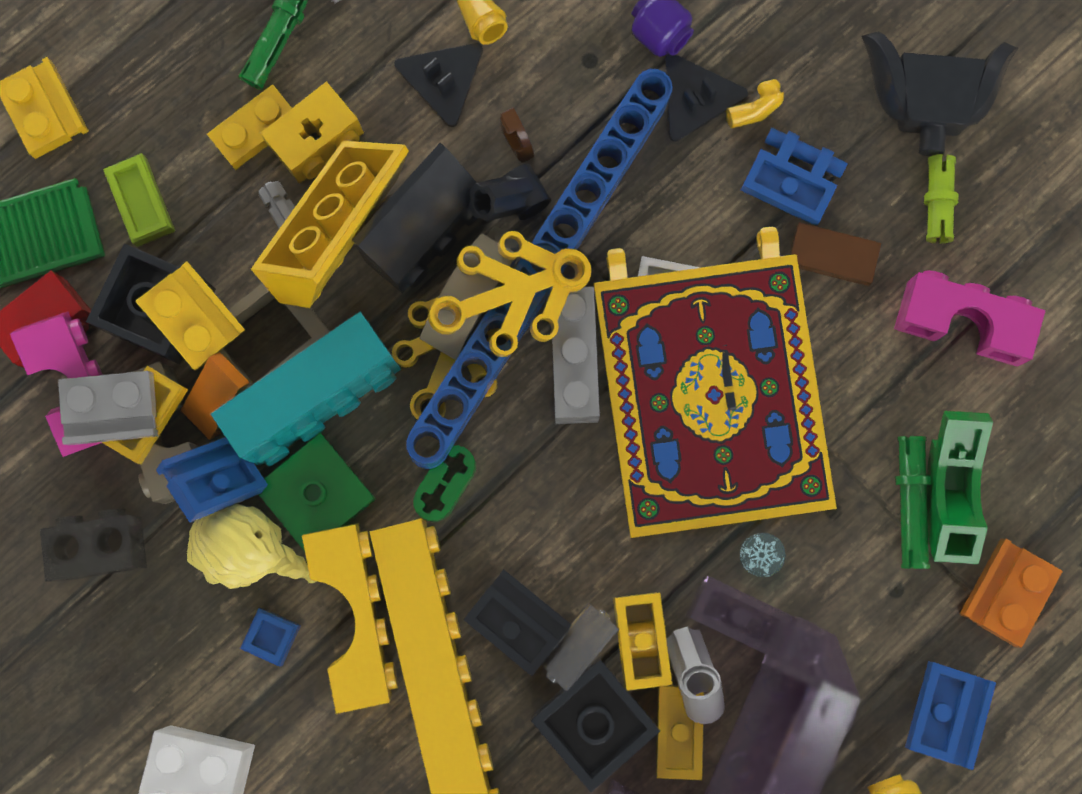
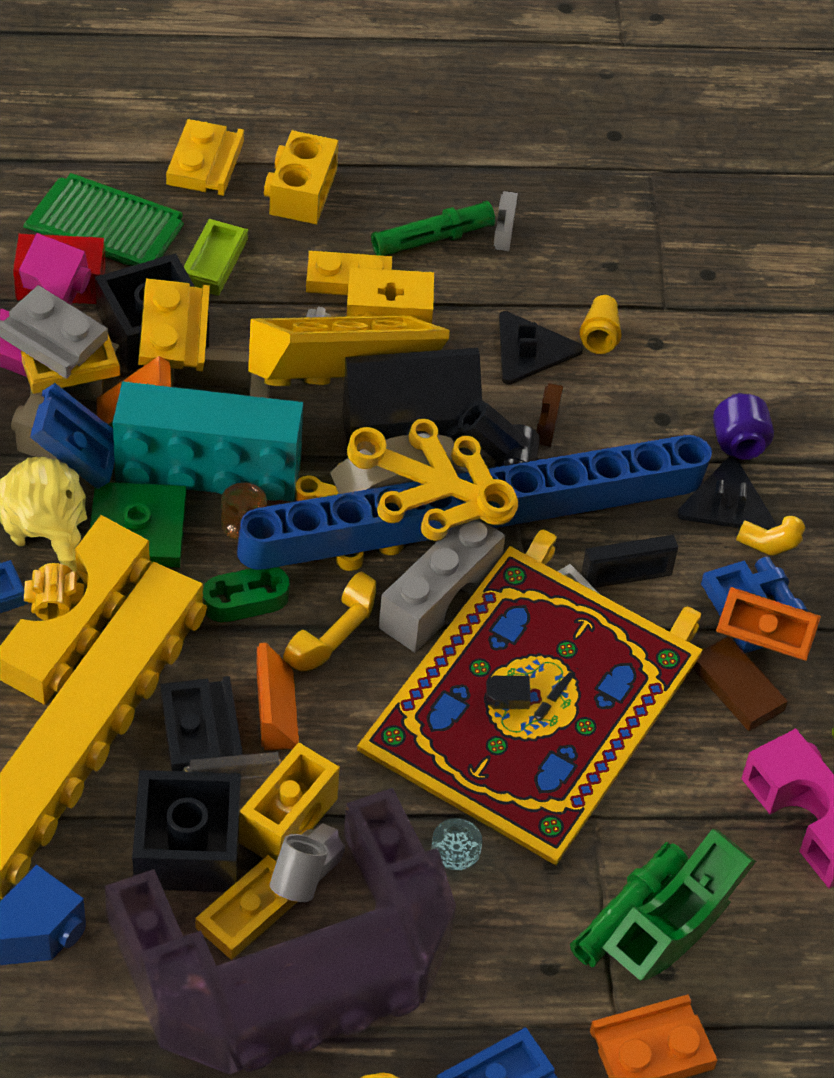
camera: 30 degrees right, 30 degrees down
none -> yellow gear [24,563,84,620]
none -> clear orange wheel [221,483,267,540]
none -> orange slope [256,643,299,750]
none -> yellow brick [264,130,339,225]
none -> yellow bar [283,571,376,671]
none -> black piece [486,676,531,709]
none -> black tile [581,534,678,588]
none -> orange slope [716,587,821,661]

